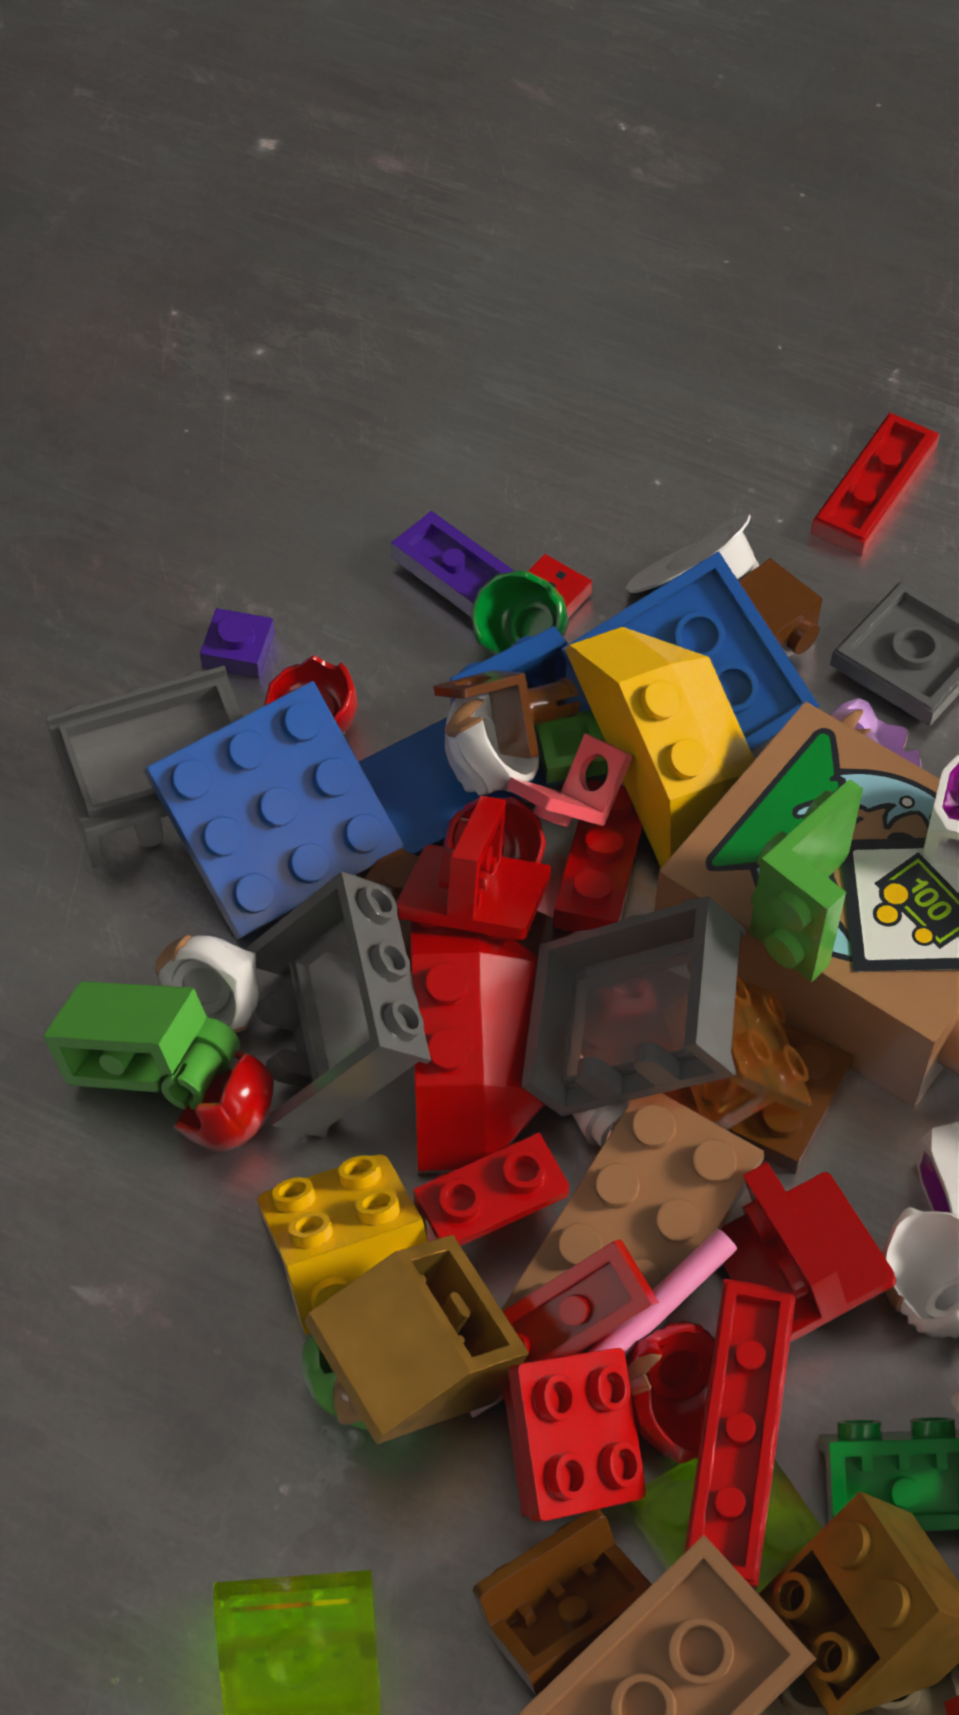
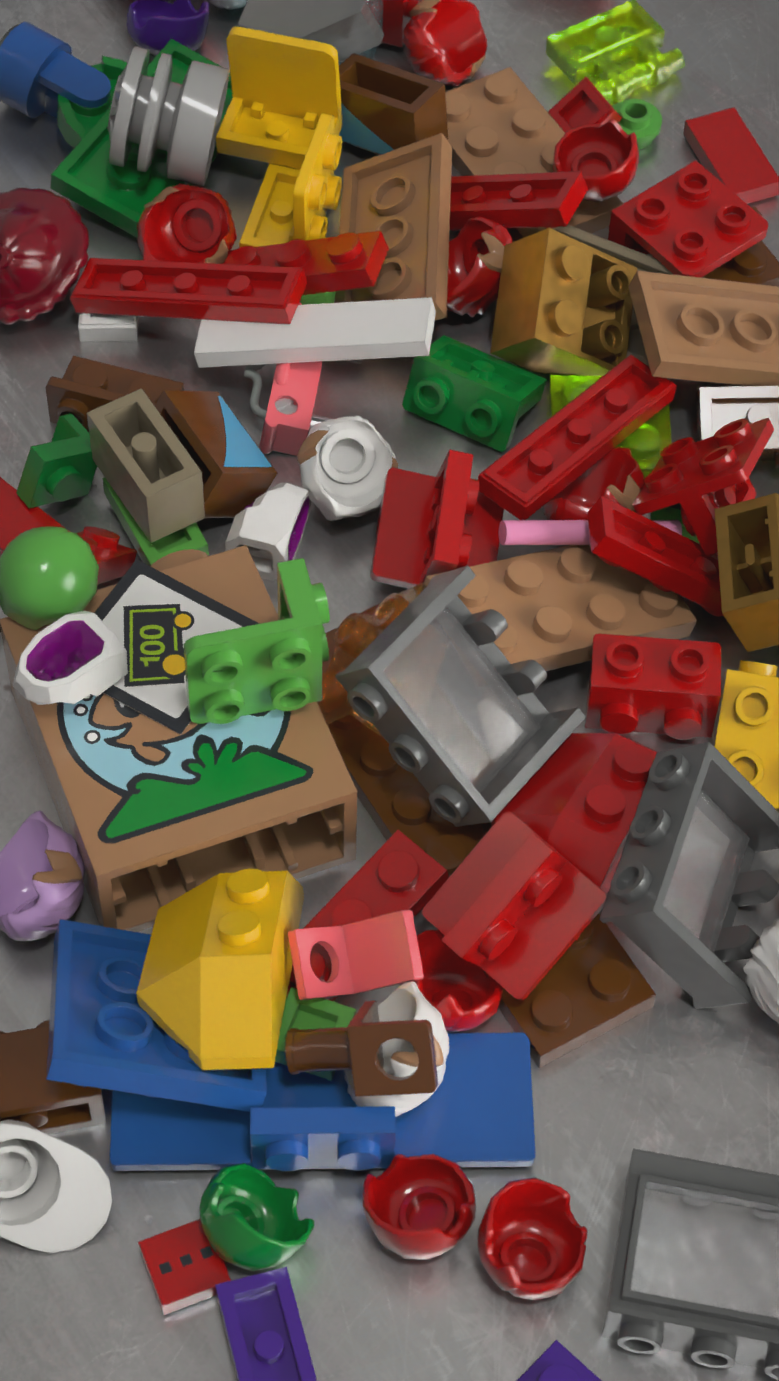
camera: 150 degrees left, 0 degrees up
blue plate [144,681,404,940] -> none
none -> red hair [363,1154,476,1260]

